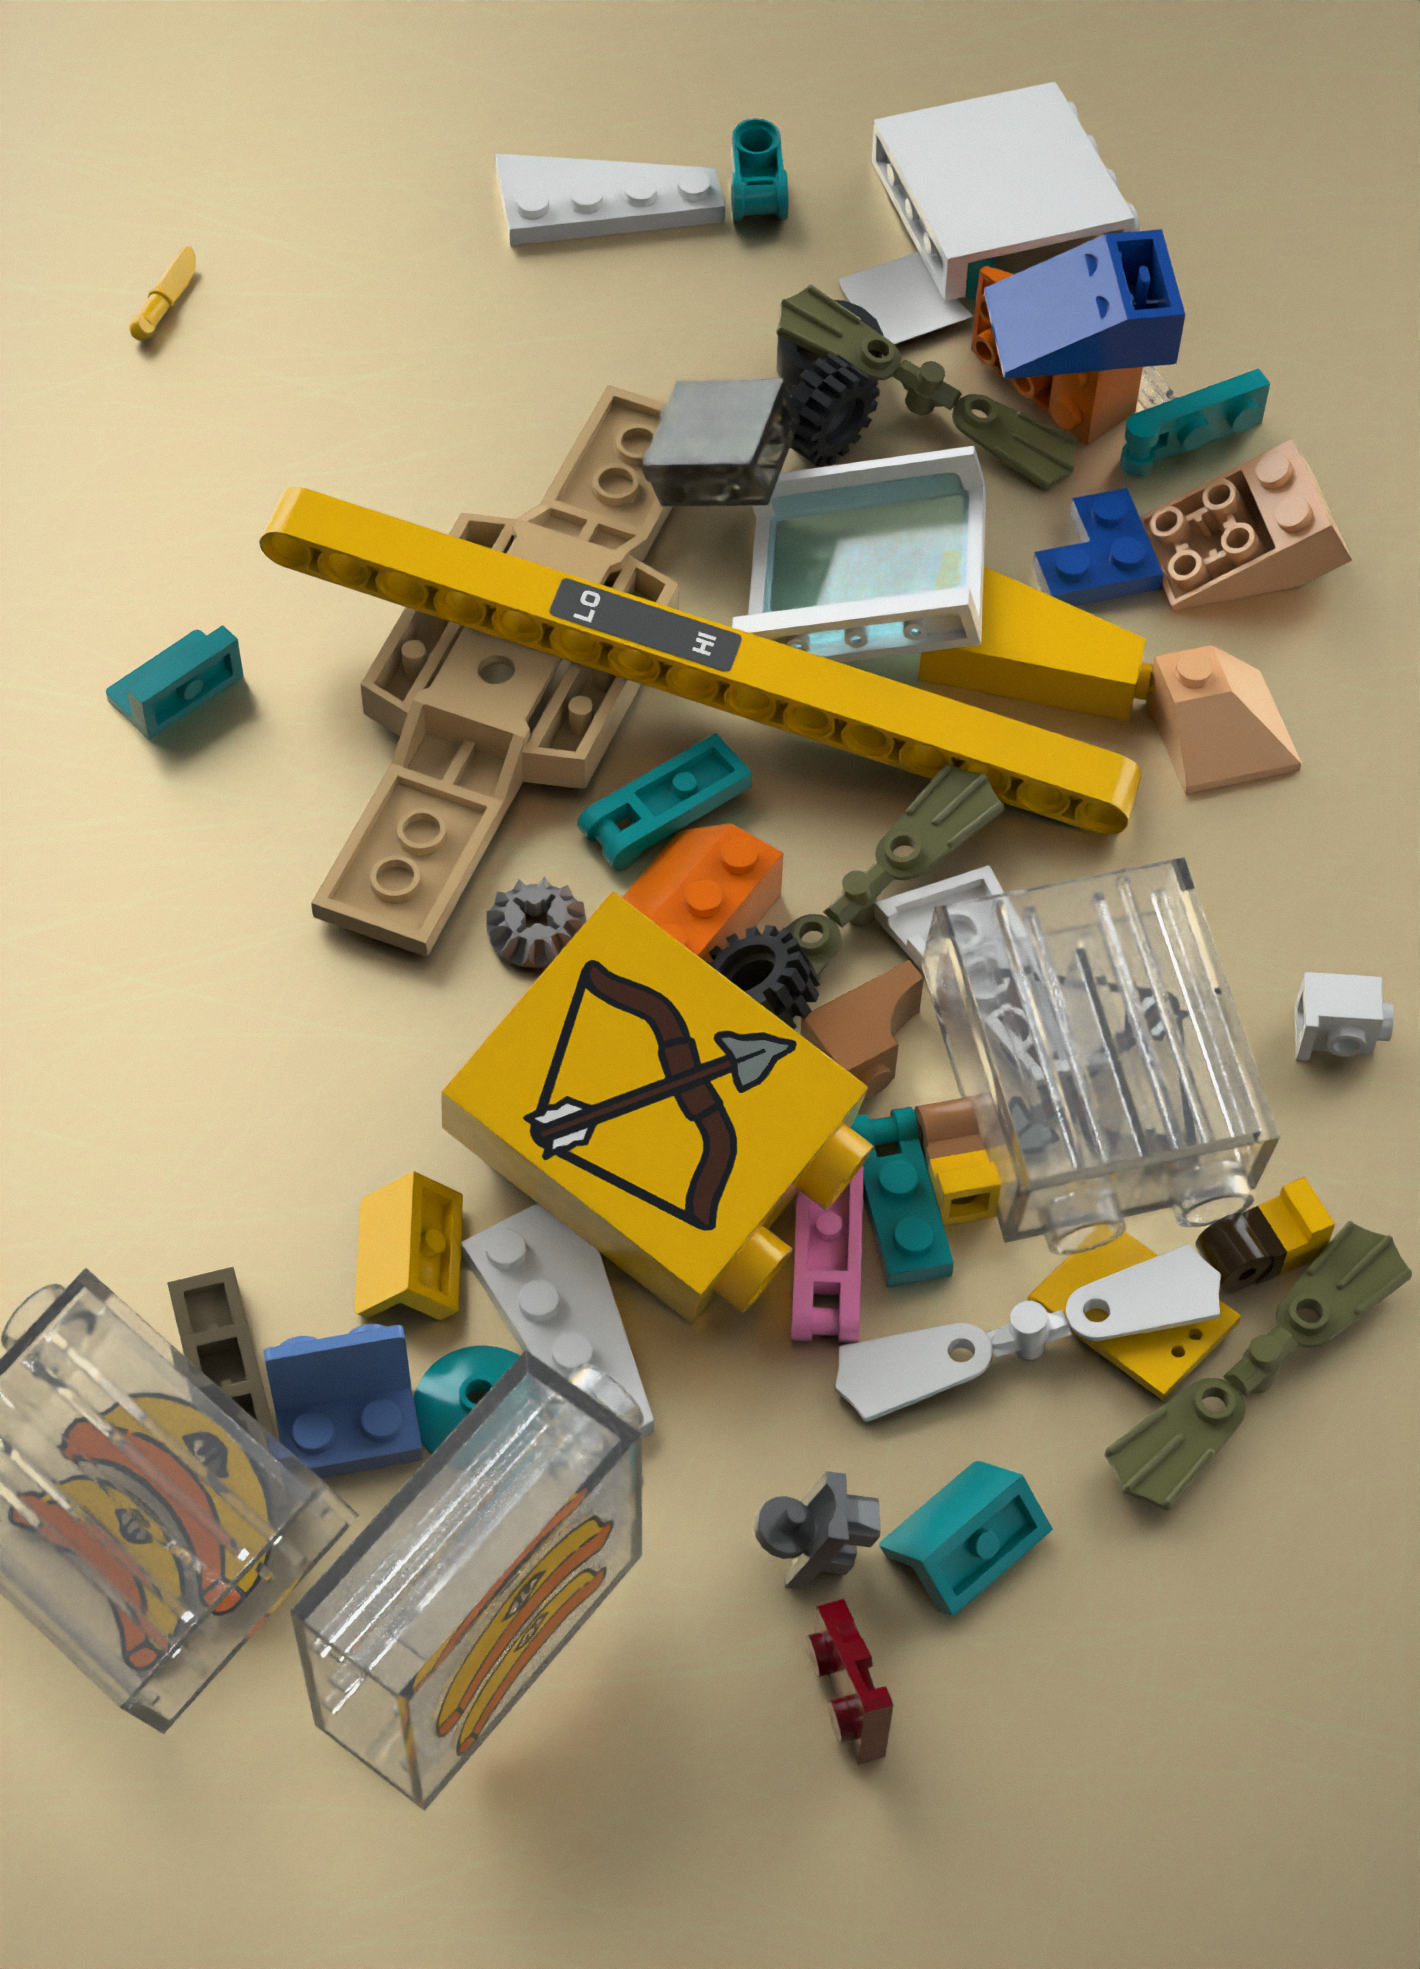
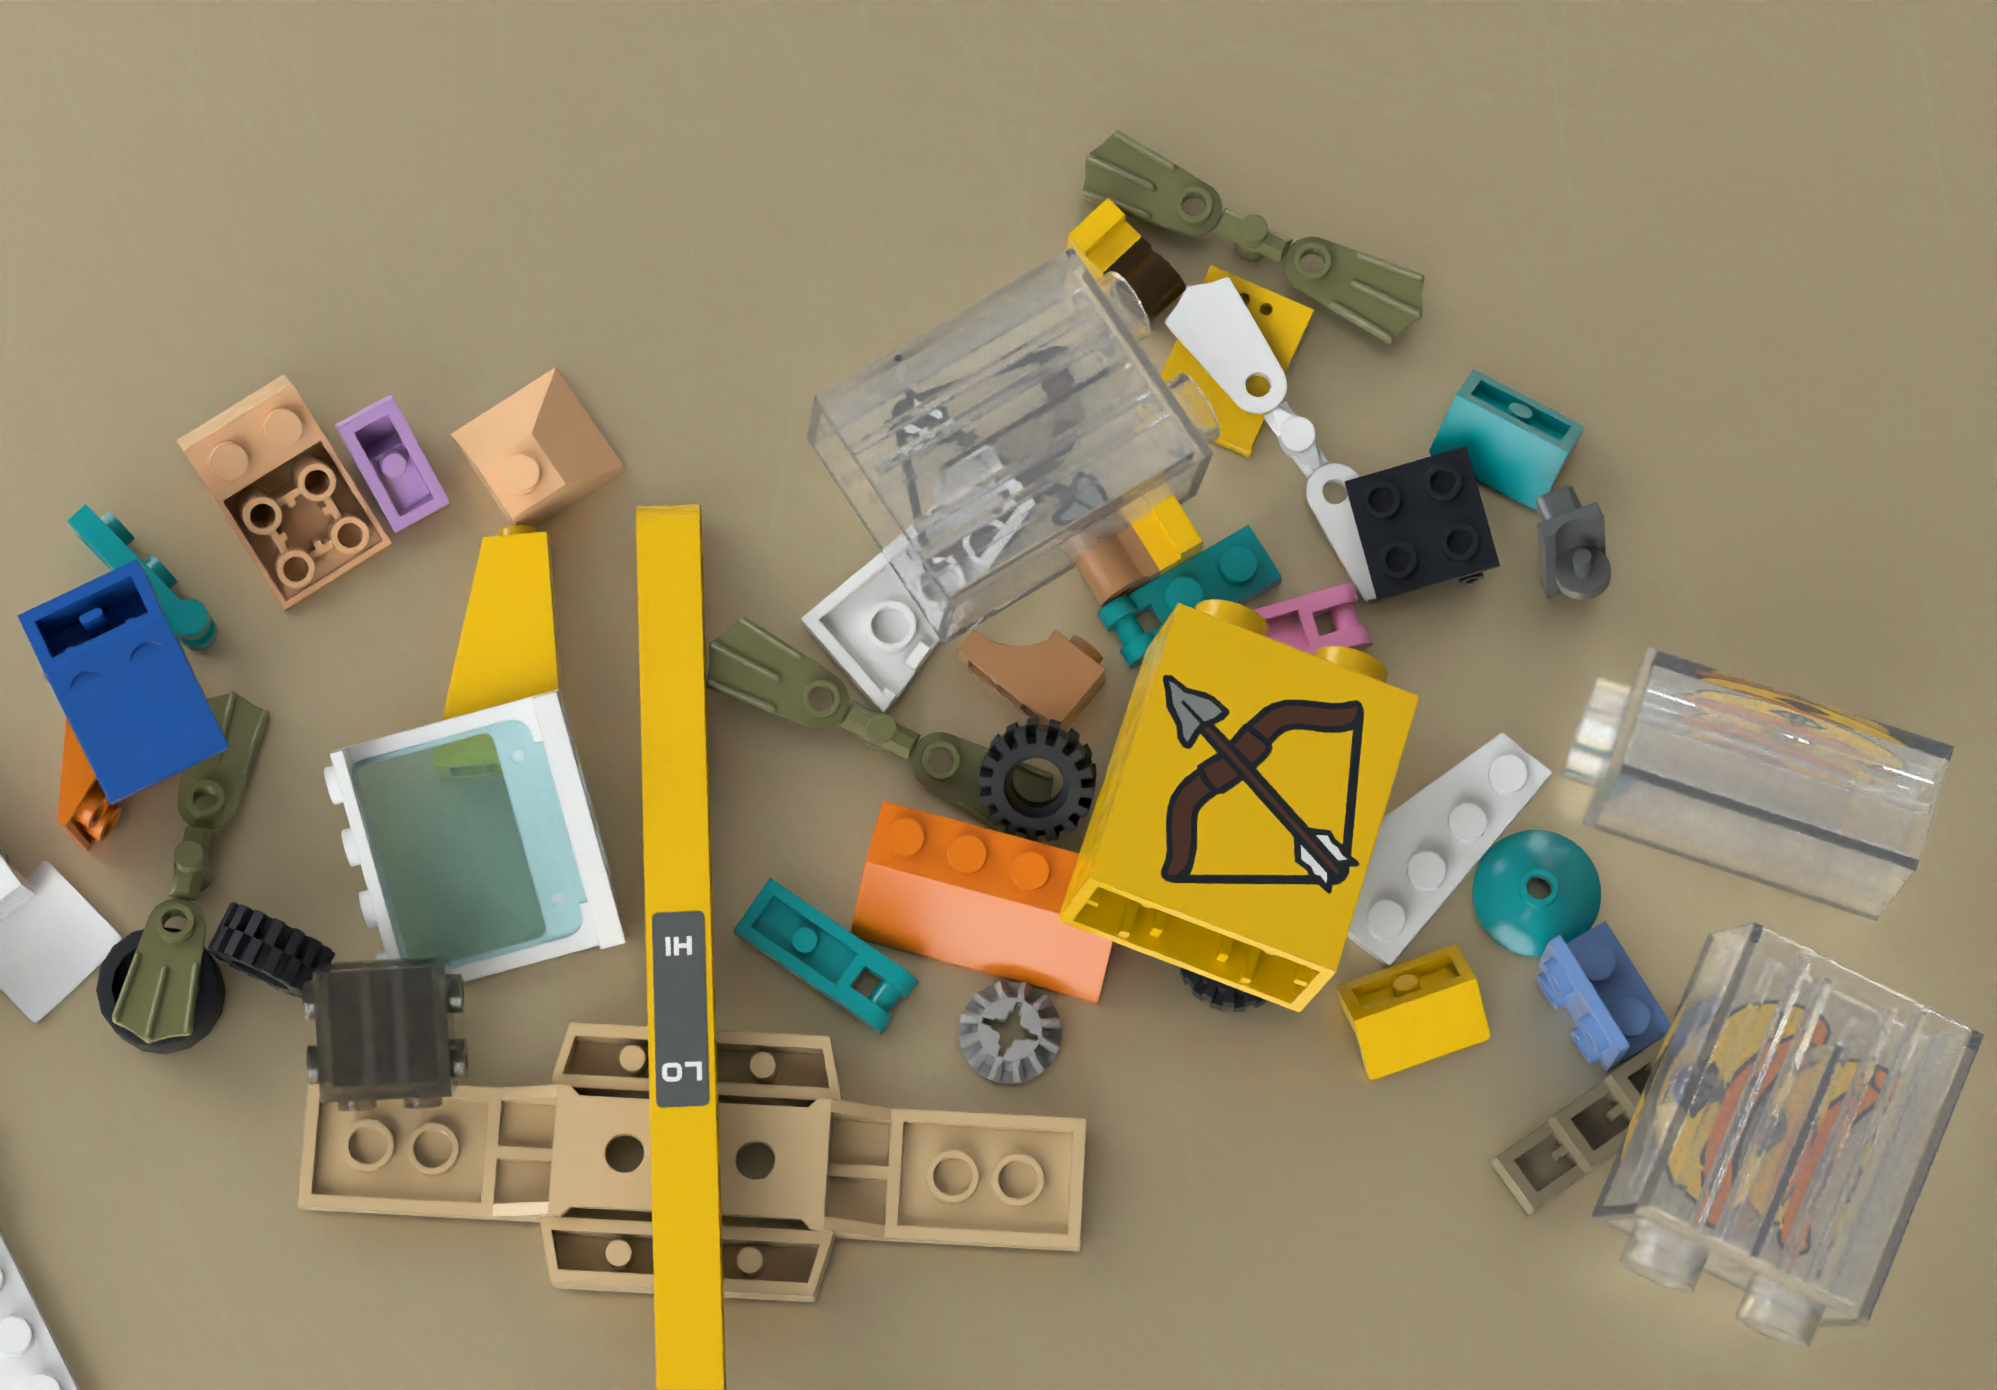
camera: 105 degrees left, 20 degrees up
dark red wing [806,1599,893,1765] -> none
blue plate [1032,488,1164,606] -> none
white brick [1295,972,1394,1061] -> none
none -> lavender slope [335,394,450,533]
none -> black hinge [1344,446,1501,602]

